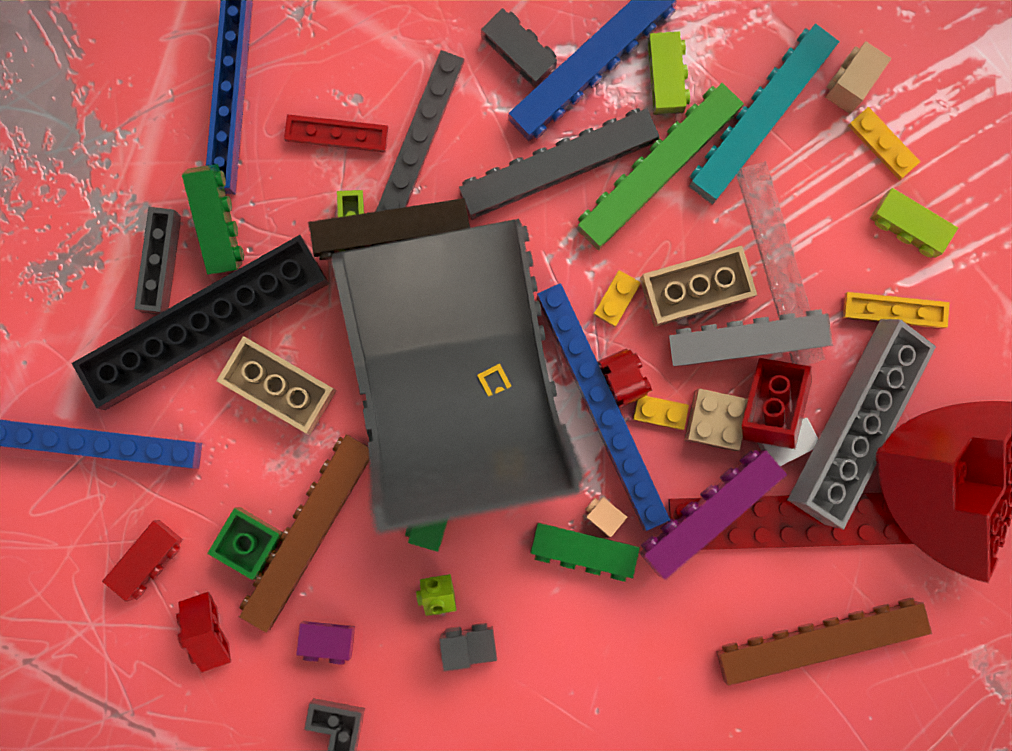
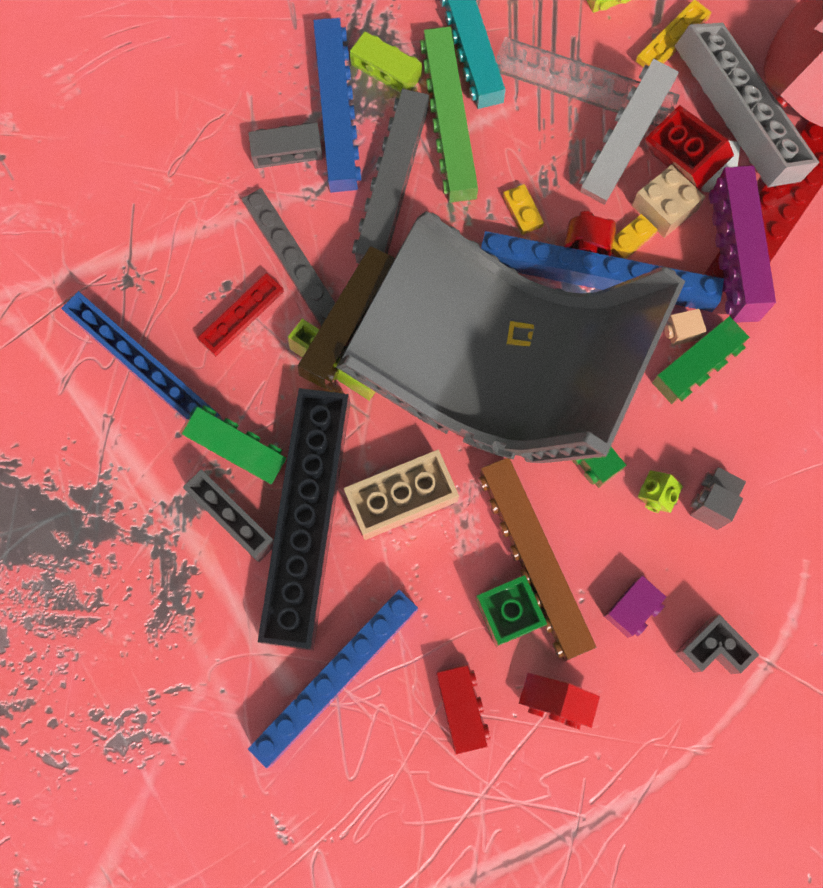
camera: 50 degrees left, 10 degrees down
tan brick [640,246,757,327] -> none

